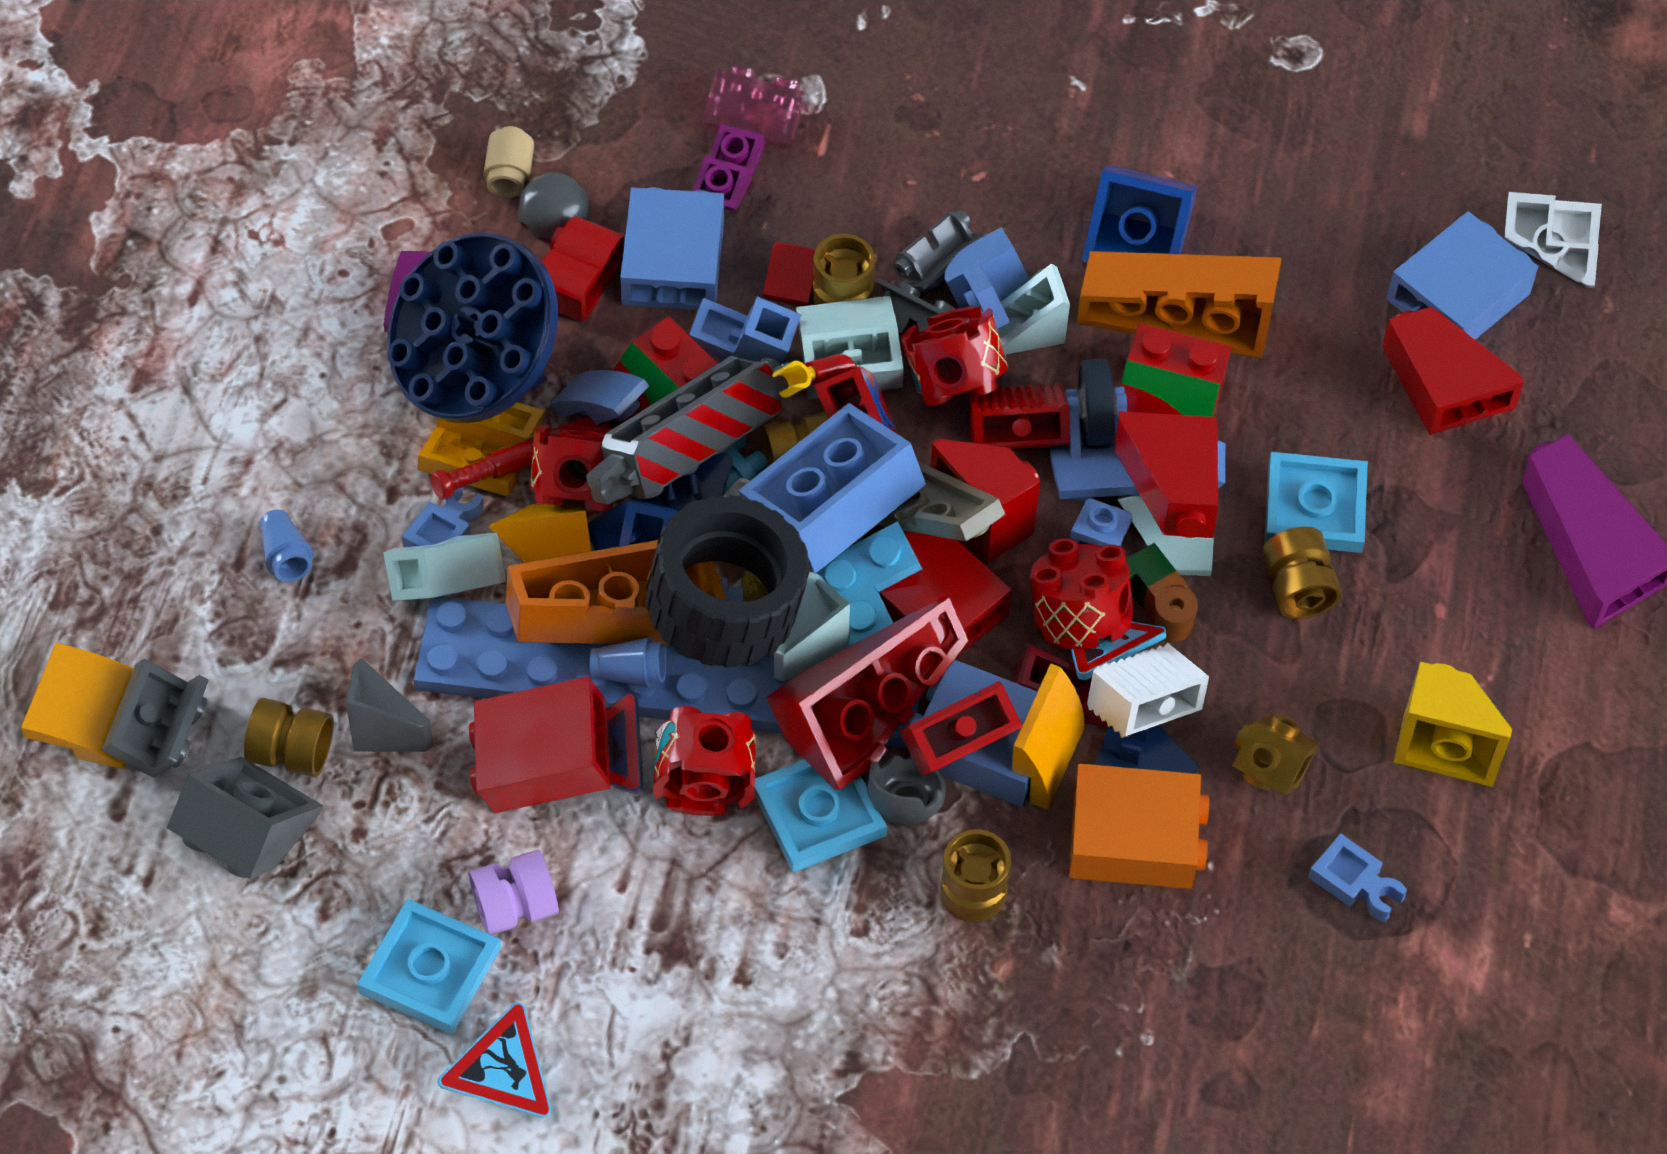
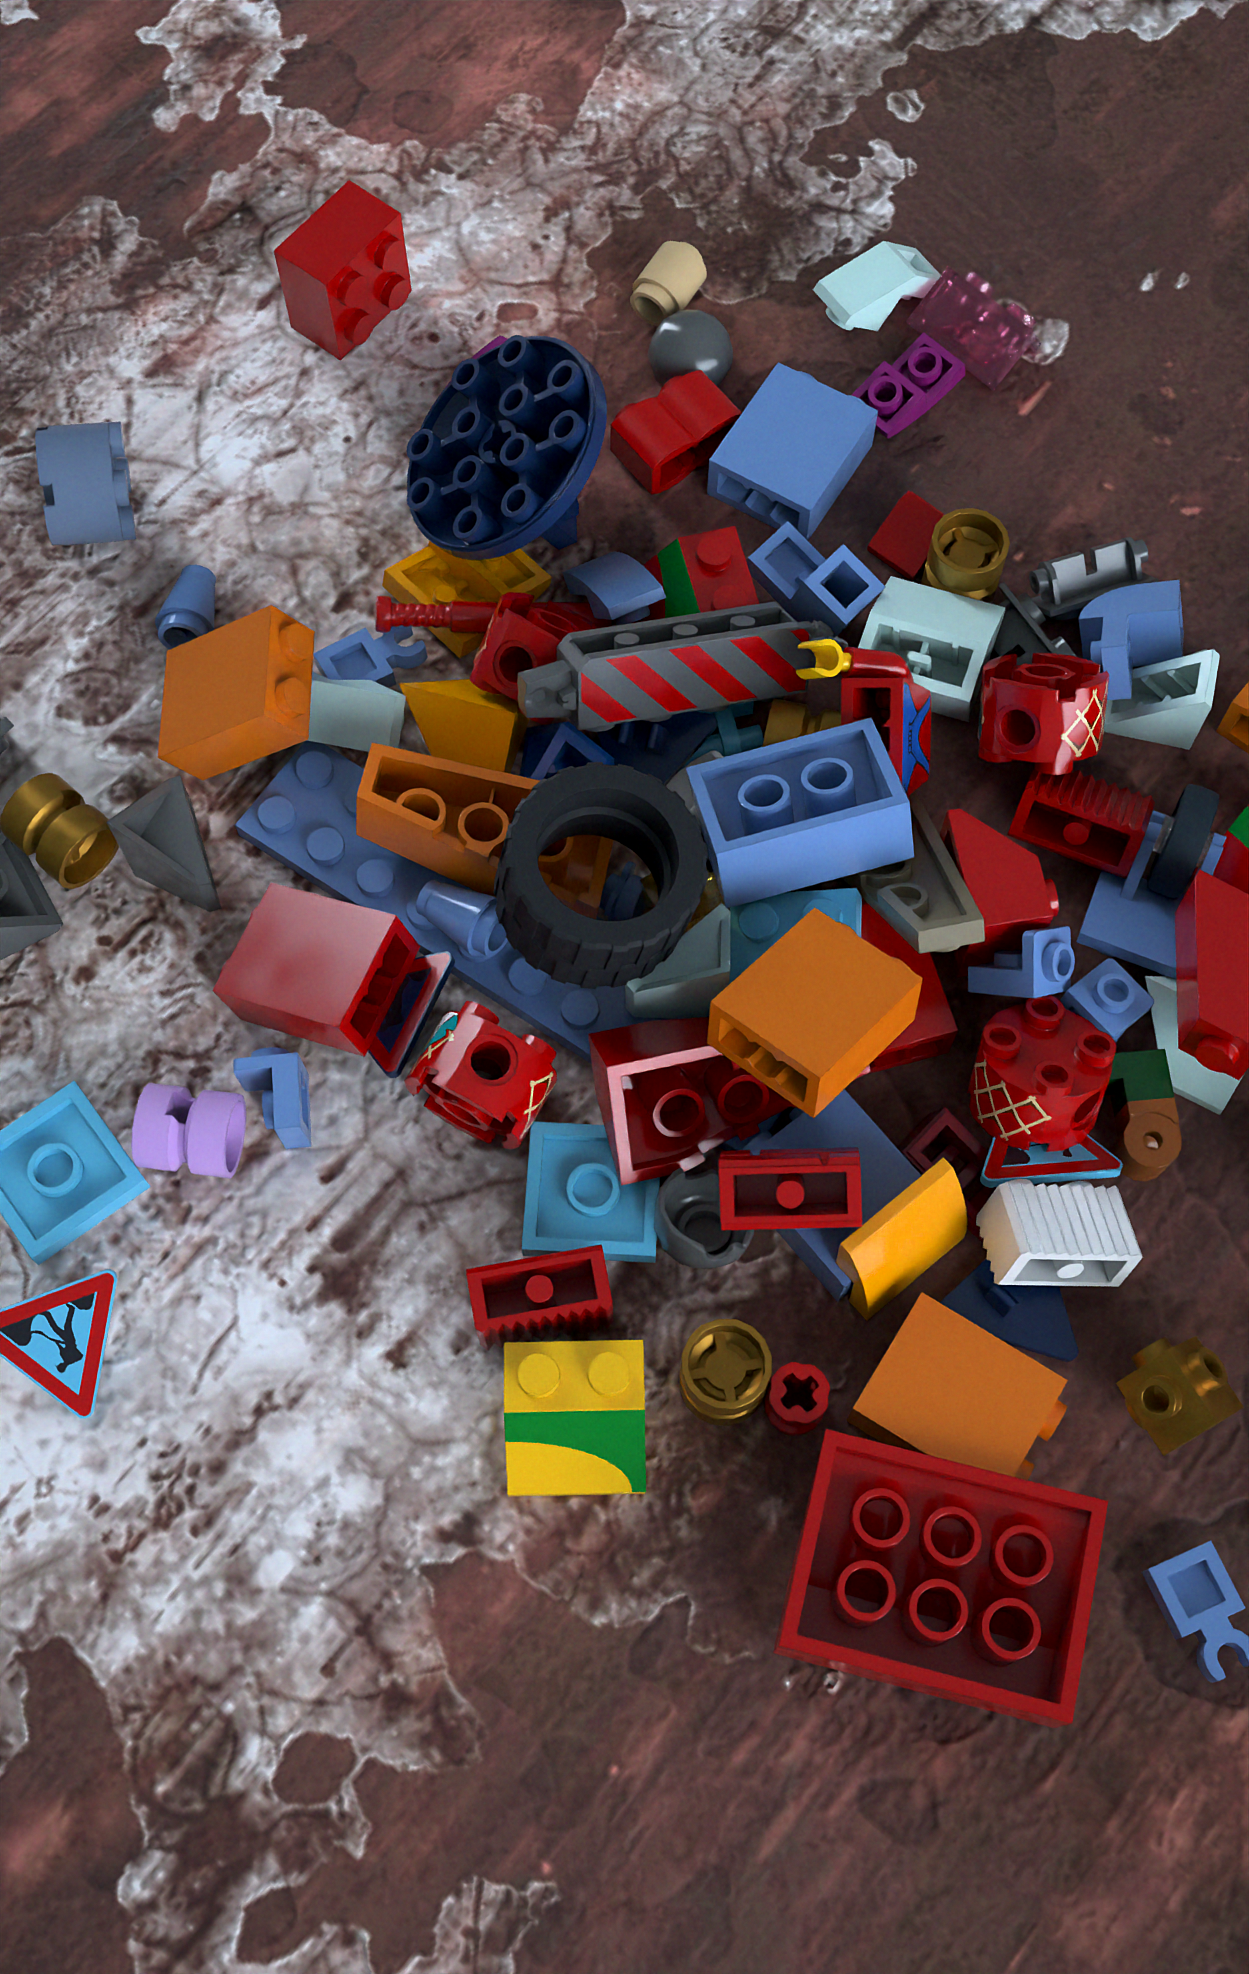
camera: 30 degrees right, 10 degrees up
none -> sand blue brick [35,421,136,546]
none -> orange brick [158,605,315,781]
none -> medium blue bracket [233,1047,312,1149]
none -> red brick [274,180,412,361]
none -> red brick [466,1244,613,1351]
none -> yellow slope [504,1340,646,1497]
none -> orange brick [707,907,923,1118]
none -> red bush [764,1362,830,1436]
none -> red slope [773,1429,1108,1728]
none -> light aqua slope [813,241,948,331]
none -> medium blue bracket [968,926,1075,998]

